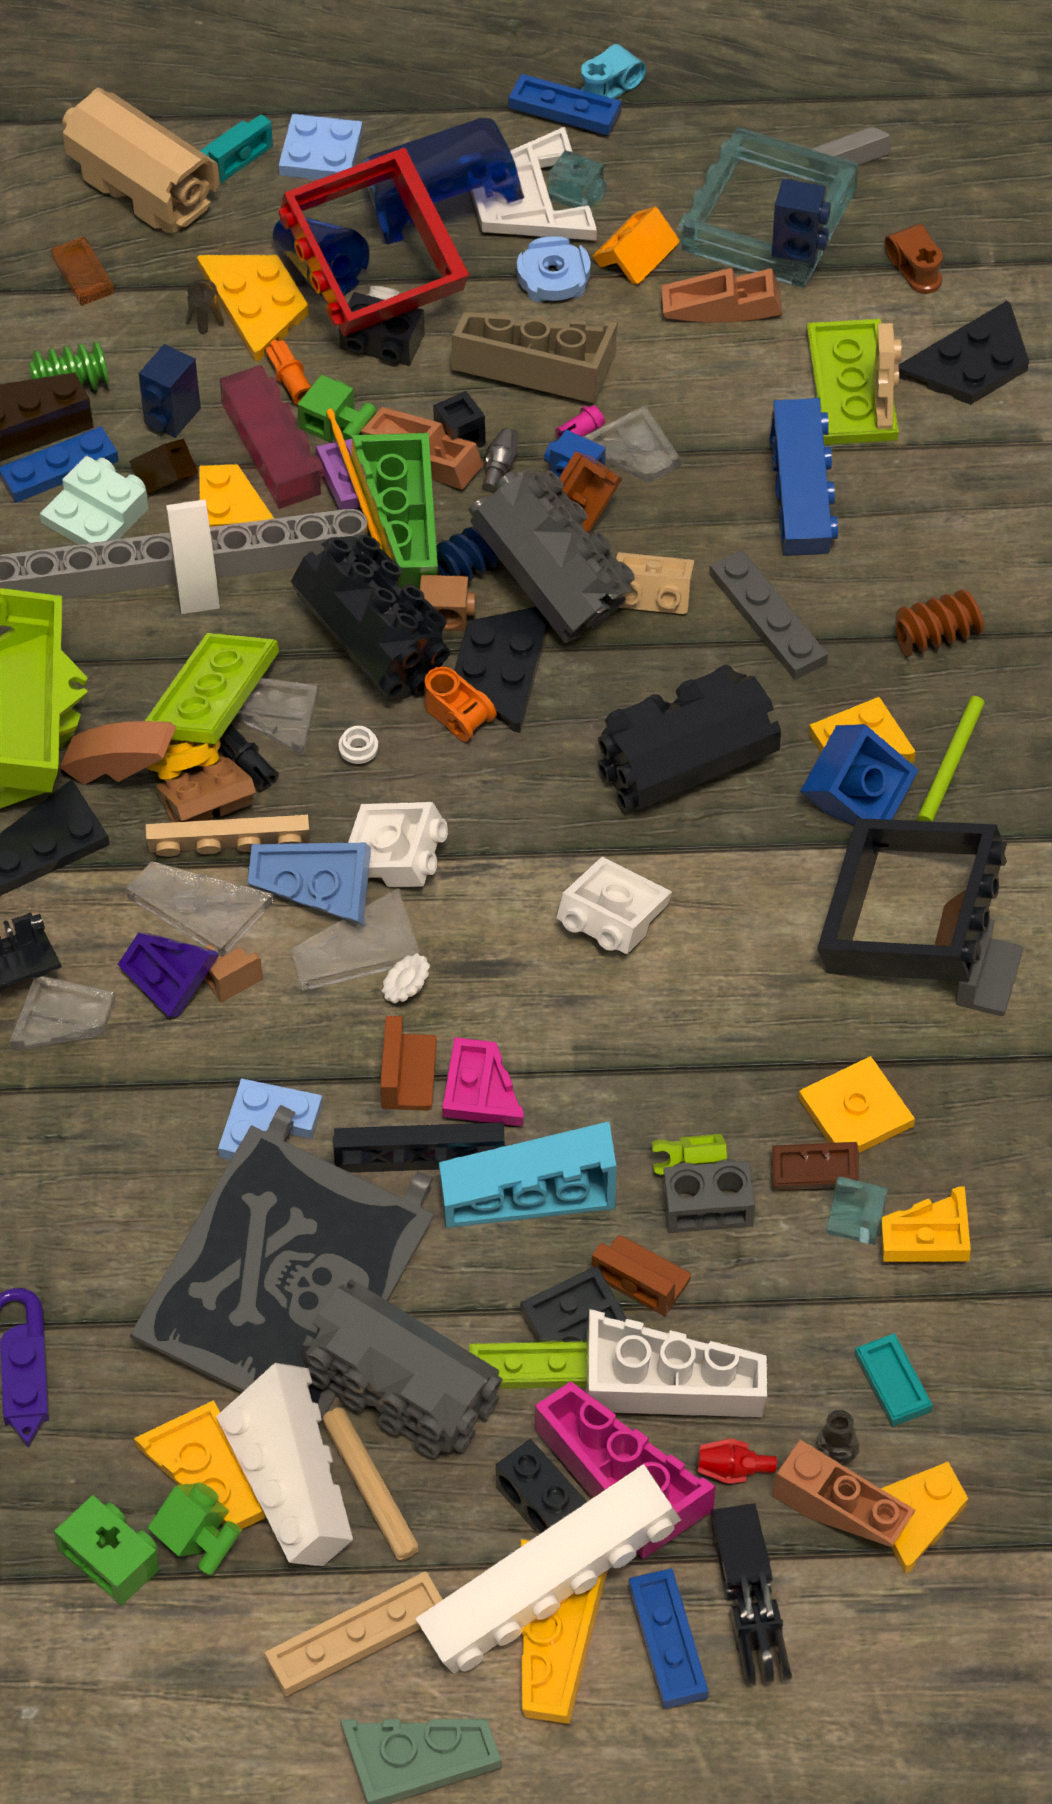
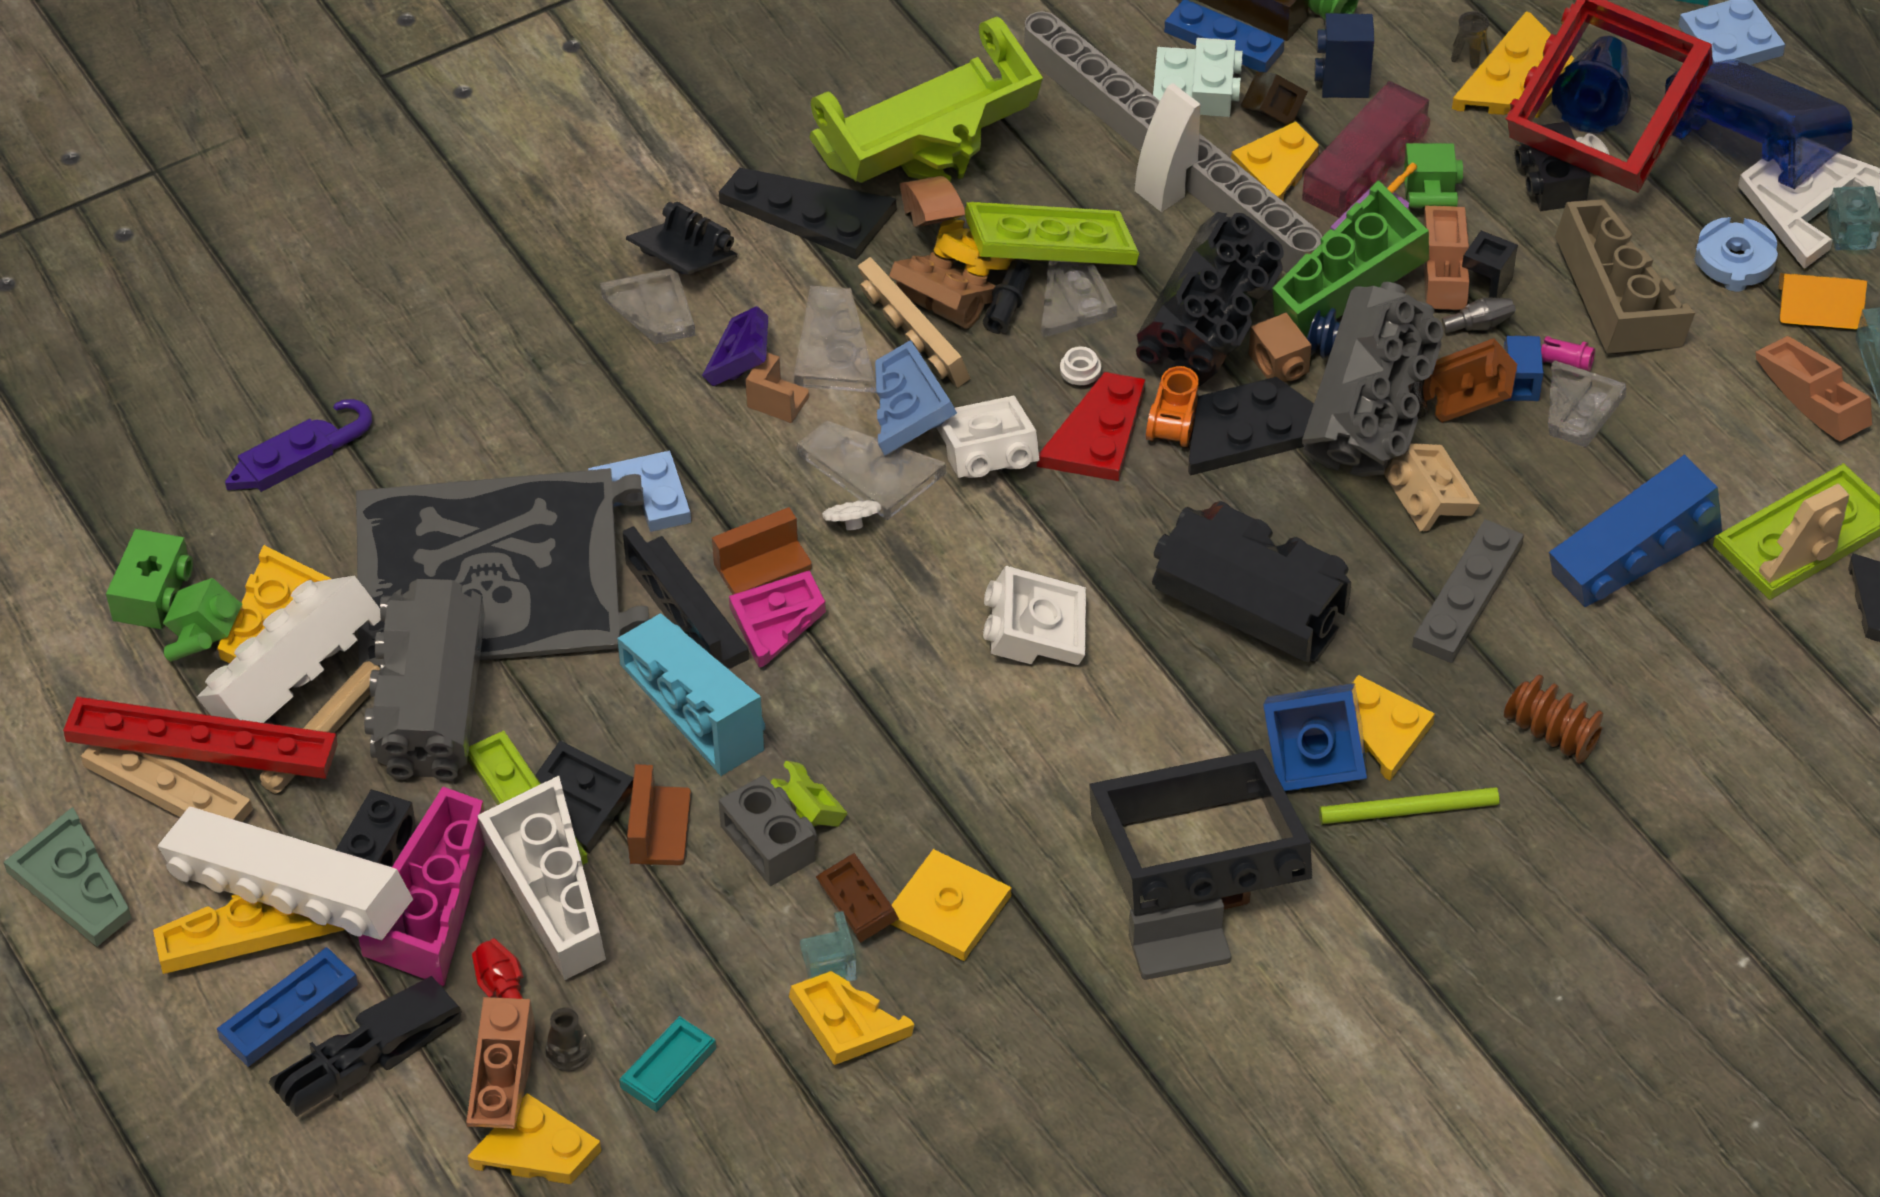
camera: 60 degrees right, 5 degrees down
orange axle [266,339,312,405] -> none
none -> red plate [63,697,338,779]
none -> red wing [1037,372,1145,481]

